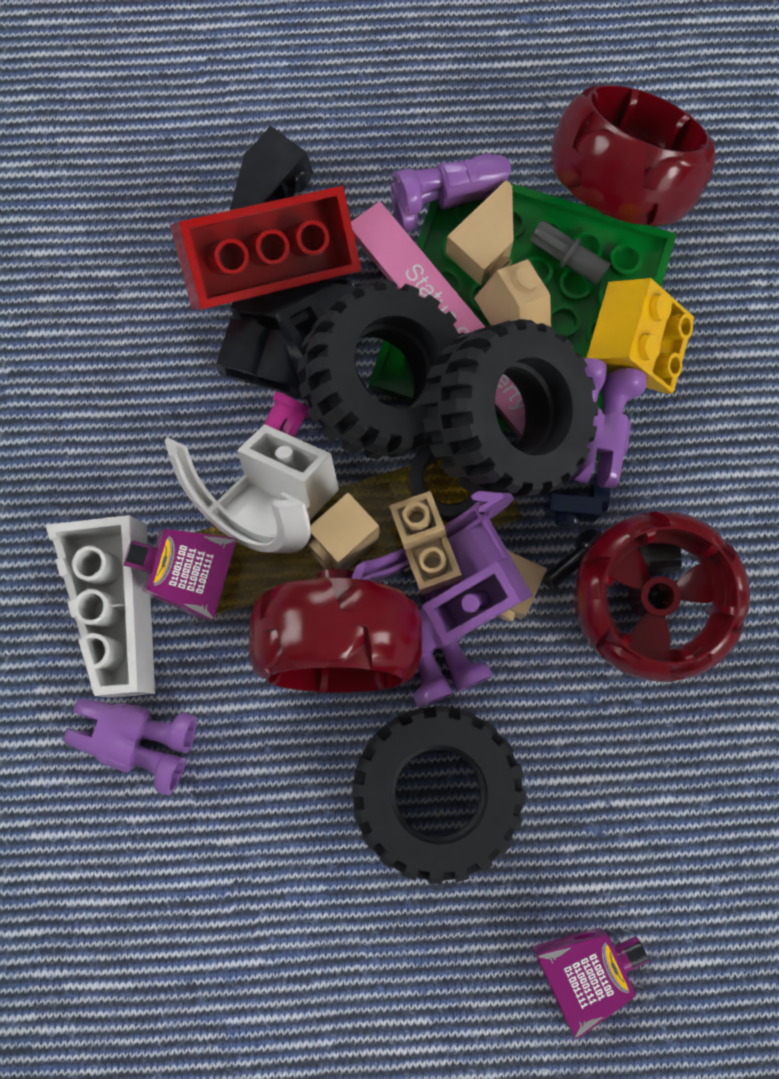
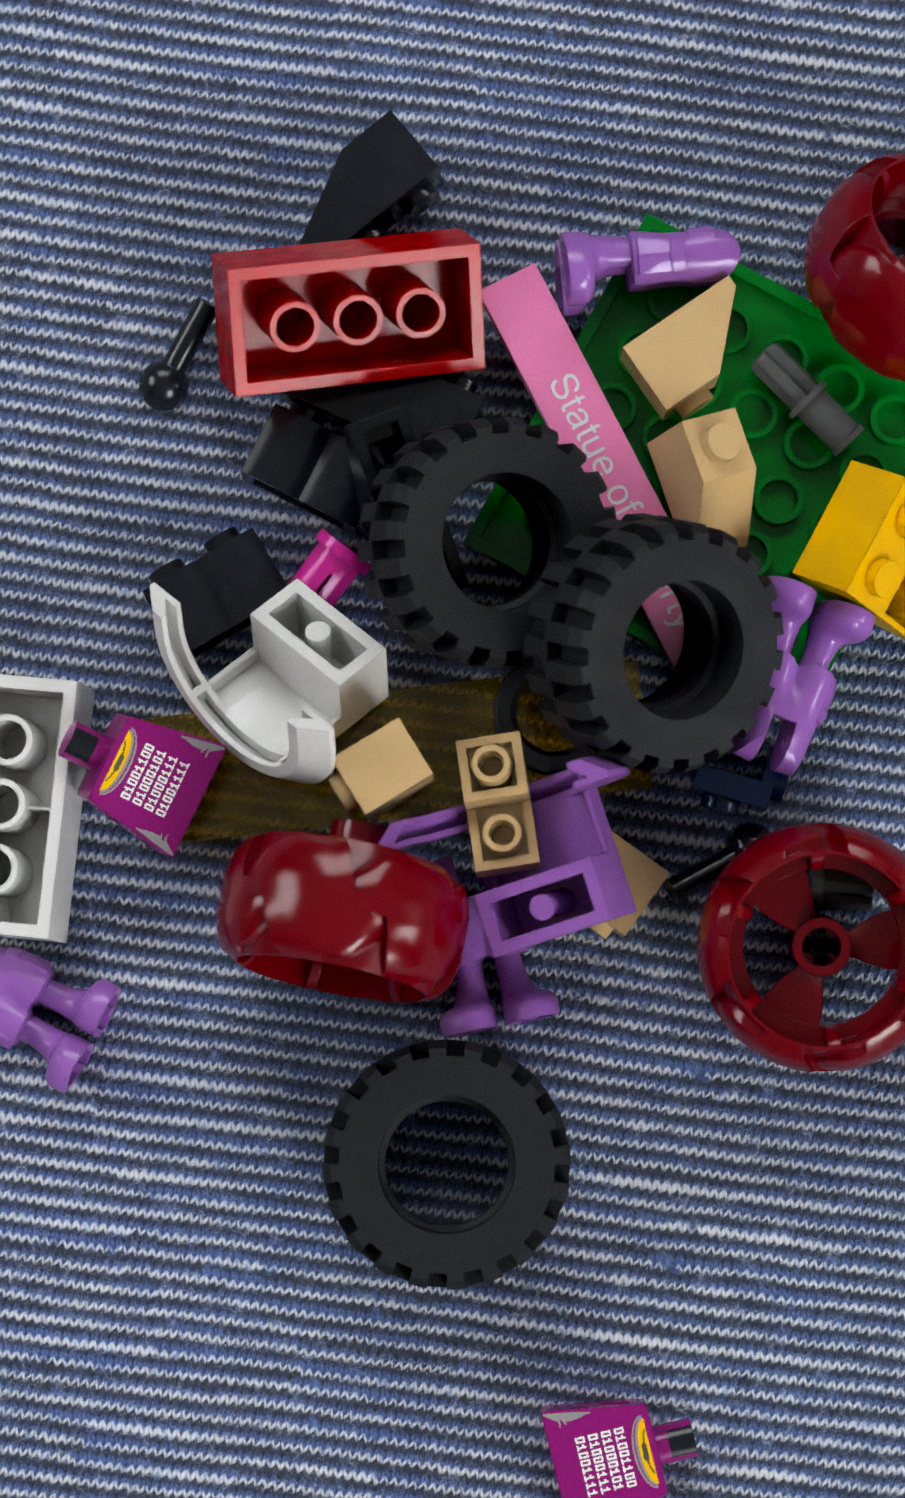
camera: 15 degrees right, 5 degrees up
none -> black bar [139,297,215,411]
none -> black brick [142,527,287,658]

